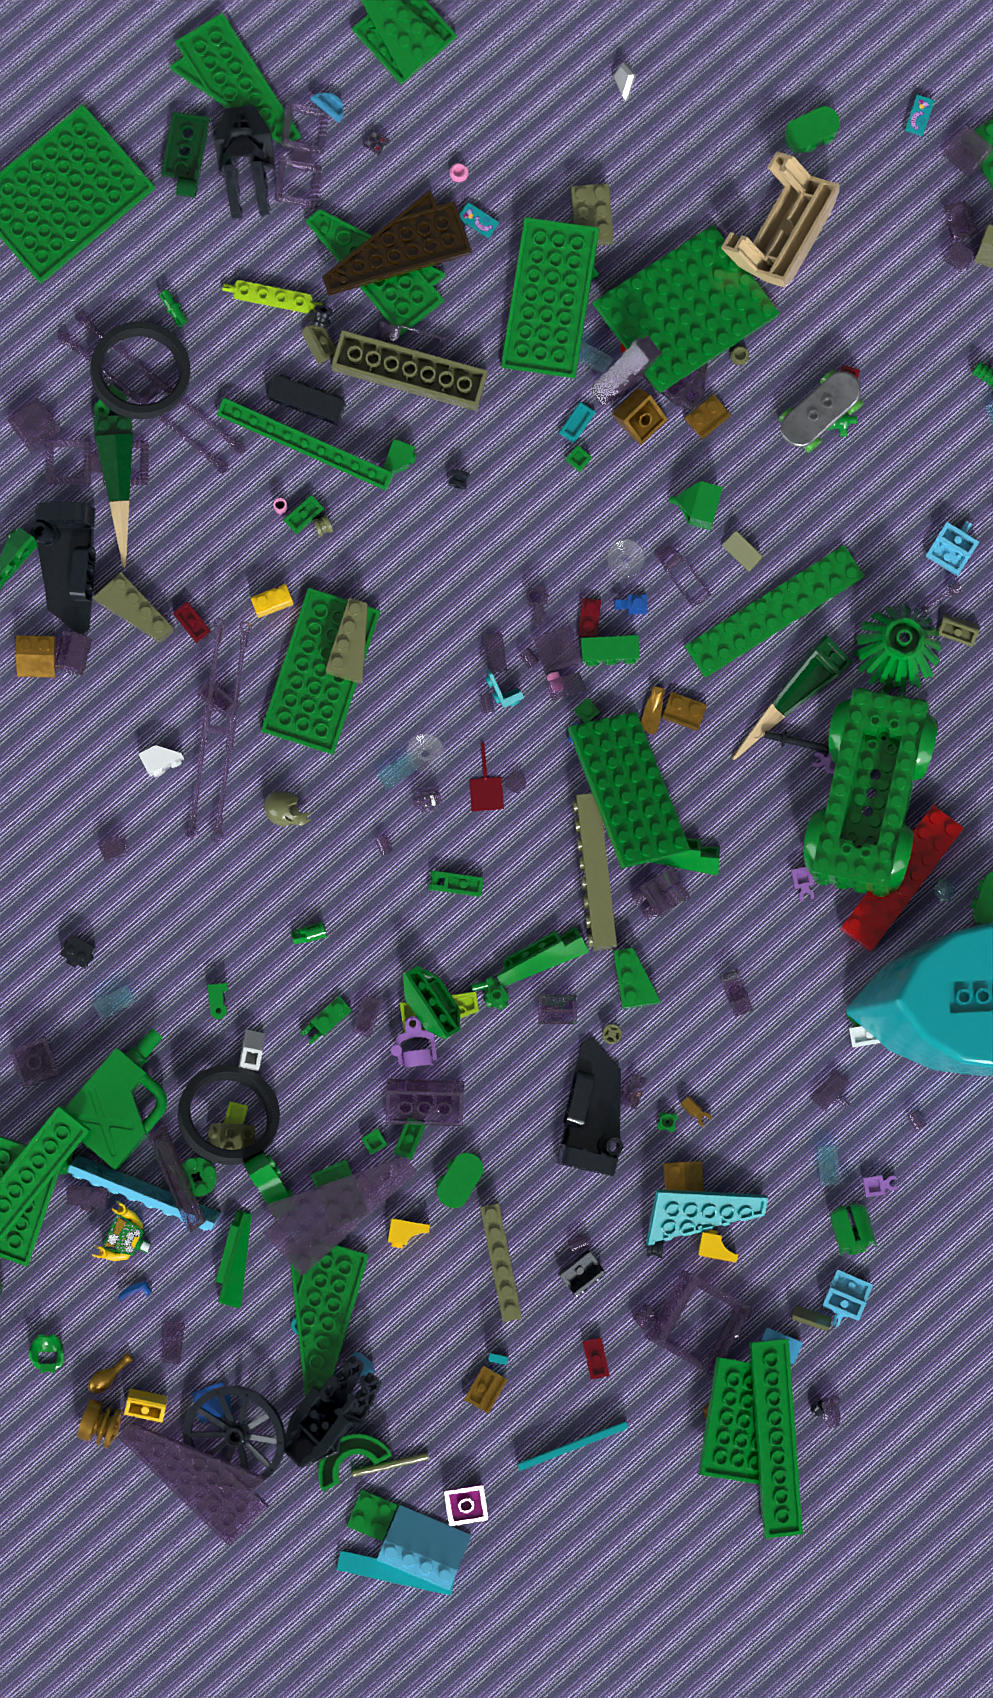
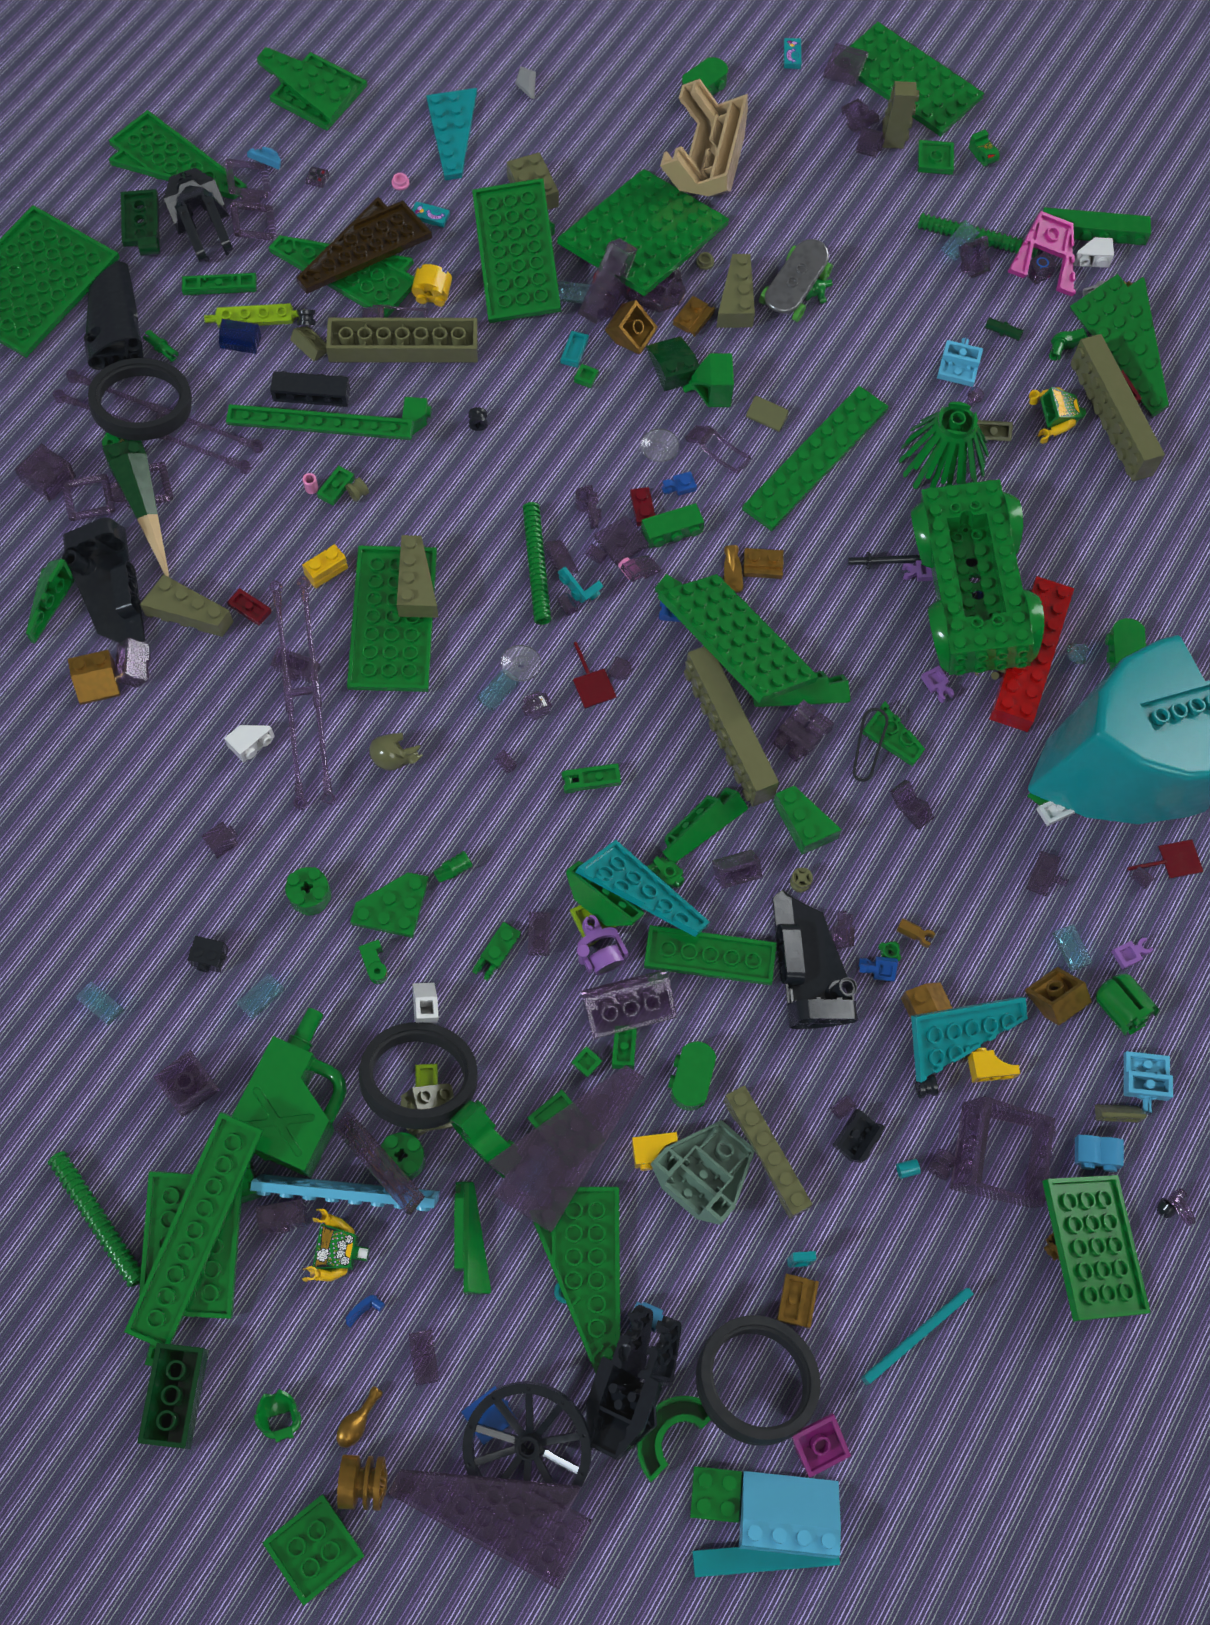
camera: 20 degrees left, 15 degrees down
yellow brick [124,1389,168,1422] -> none
olive bar [351,1452,429,1477] -> none
dark red plate [583,1338,610,1380] -> none
dark green plate [732,635,852,760] -> none
green plate [749,1338,803,1539] -> none
none -> black panel [84,261,144,370]
none -> green plate [182,273,257,295]
none -> clear blue brick [219,319,261,354]
none -> green plate [262,1494,365,1606]
none -> green brick [285,867,331,916]
none -> green plate [350,872,429,938]
none -> yellow brick [412,264,452,307]
none -> teal wing [426,88,477,181]
none -> green piece [523,502,551,625]
none -> teal wing [575,840,710,937]
none -> green plate [644,925,777,986]
none -> dark green slope [646,336,699,391]
none -> sand green wedge [651,1120,755,1225]
none -> black tyre [696,1315,821,1446]
none -> olive wedge [716,254,755,328]
none -> black piece [853,708,889,782]
none -> blue plate [858,956,898,982]
none -> green wing [862,701,925,767]
none -> teal hinge [896,1159,921,1179]
none -> pearl gold slope [1025,967,1092,1026]
none -> dark red piece [1127,839,1204,879]

